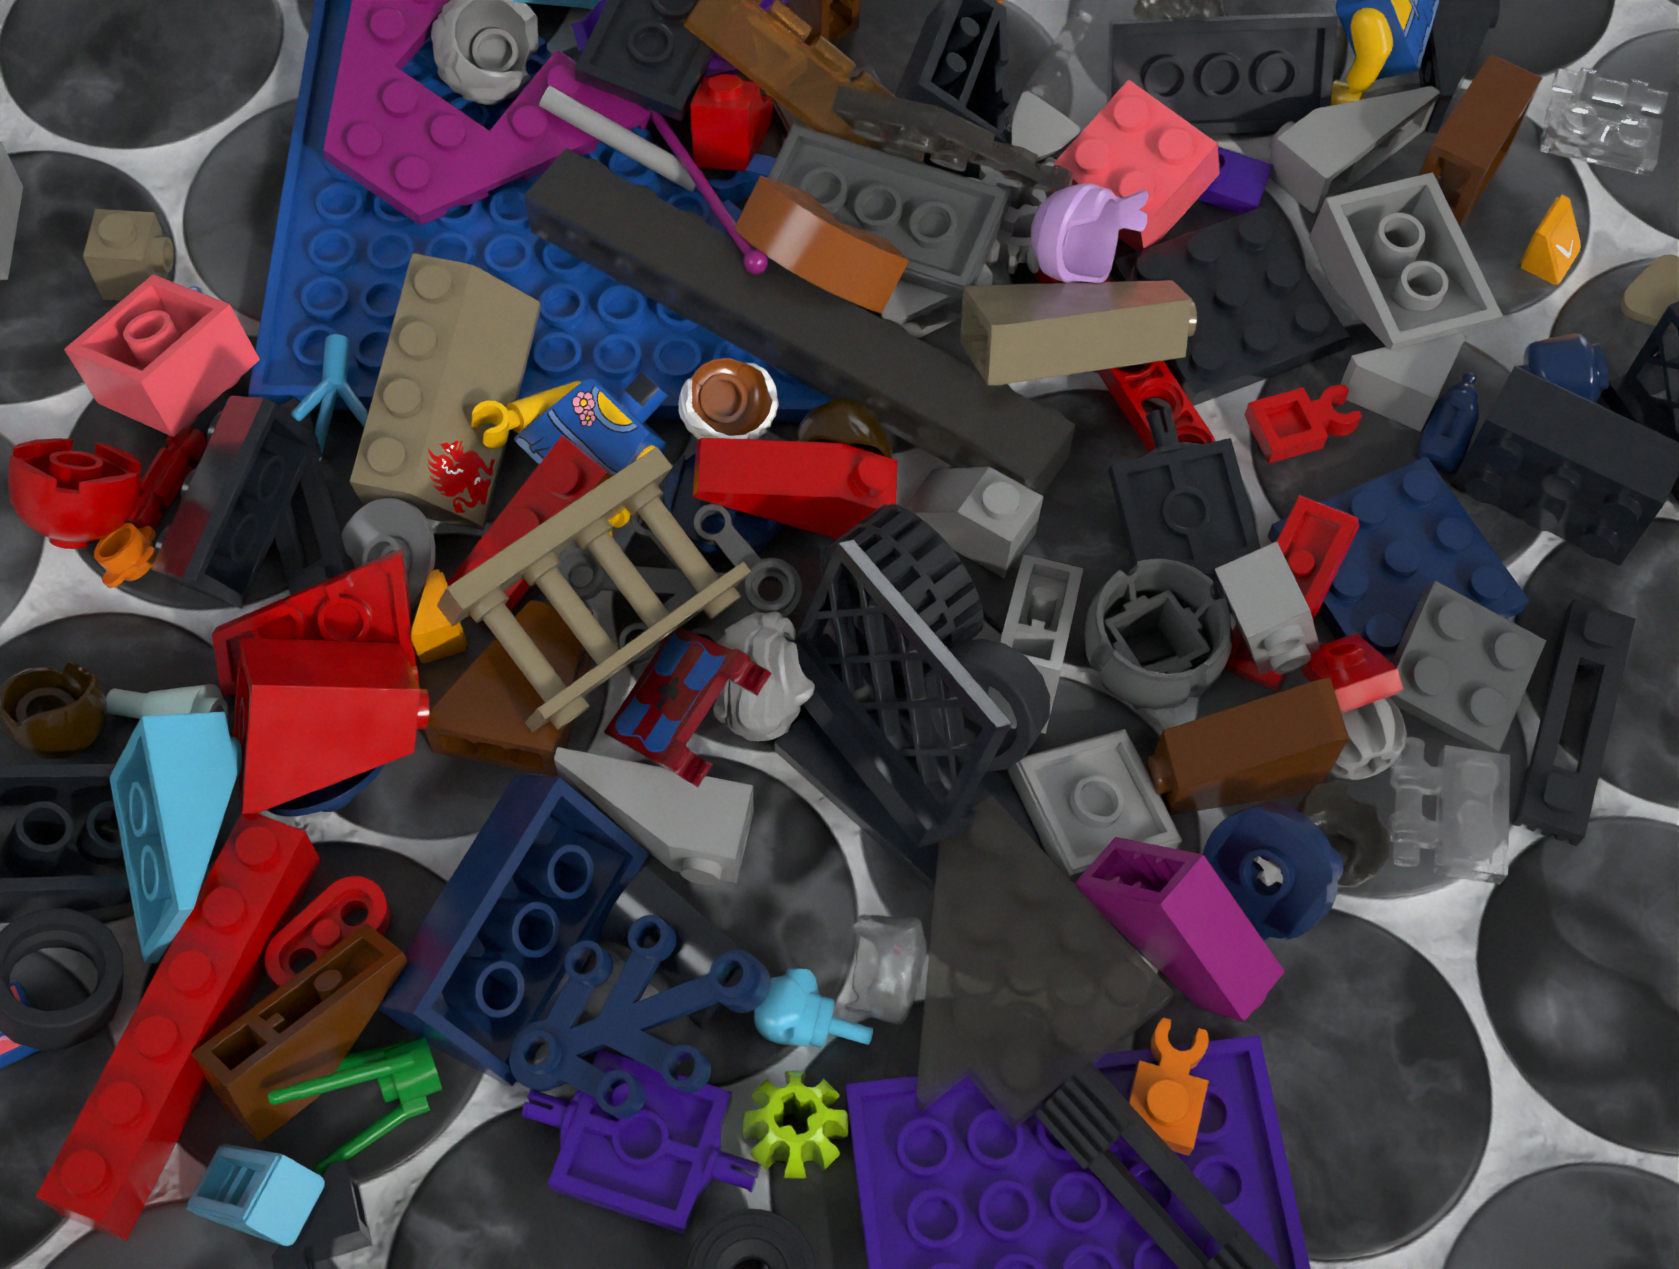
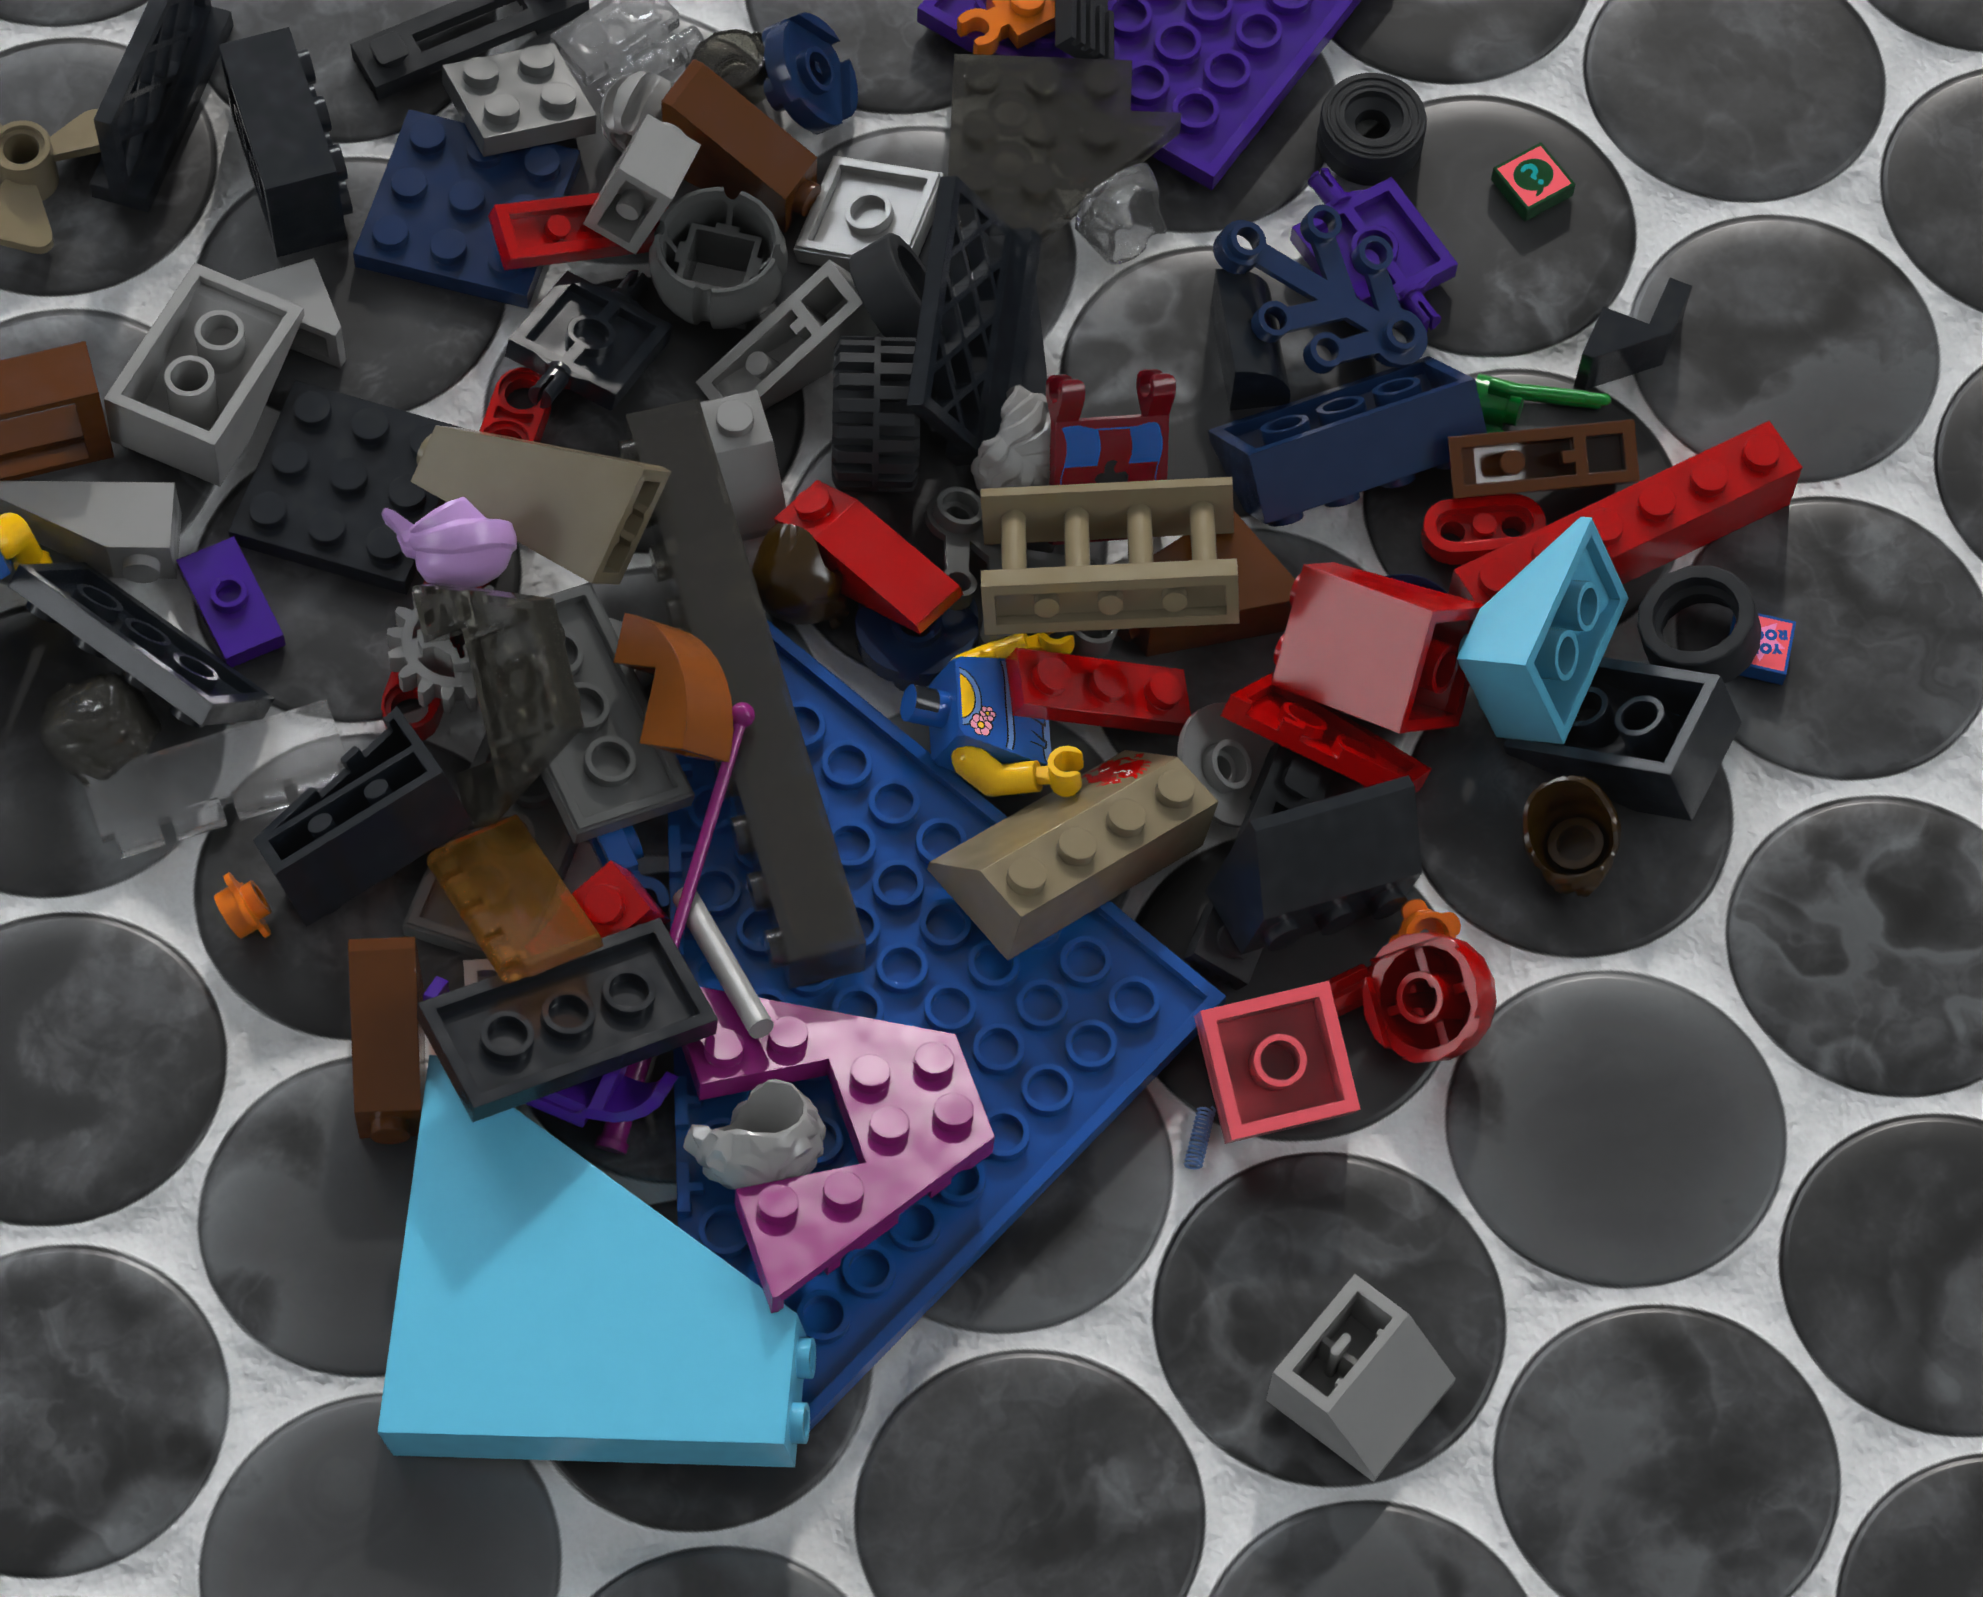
camera: 140 degrees left, 0 degrees up
dark tan brick [83,209,174,301] -> none
light aqua cone [106,684,229,722] -> none
medium azure slope [187,1143,324,1246] -> none
dark azure plant [290,334,369,461] -> none
light orange slope [411,569,468,664] -> none
light grey slope [554,747,754,885] -> none
dark orange hair [678,358,779,440] -> none
lime piece [742,1071,848,1179] -> none
medium azure piece [754,968,873,1048] -> none
light grey tile [1012,91,1080,164] -> none
coral brick [1053,80,1220,251] -> none
magenta slope [1074,837,1285,1022] -> none
red plate [1244,385,1362,464] -> none
red plate [1300,633,1404,713] -> none
dark blue piece [1419,371,1479,472] -> none
dark blue head [1517,333,1609,403] -> none
light orange slope [1520,195,1581,285] -> none

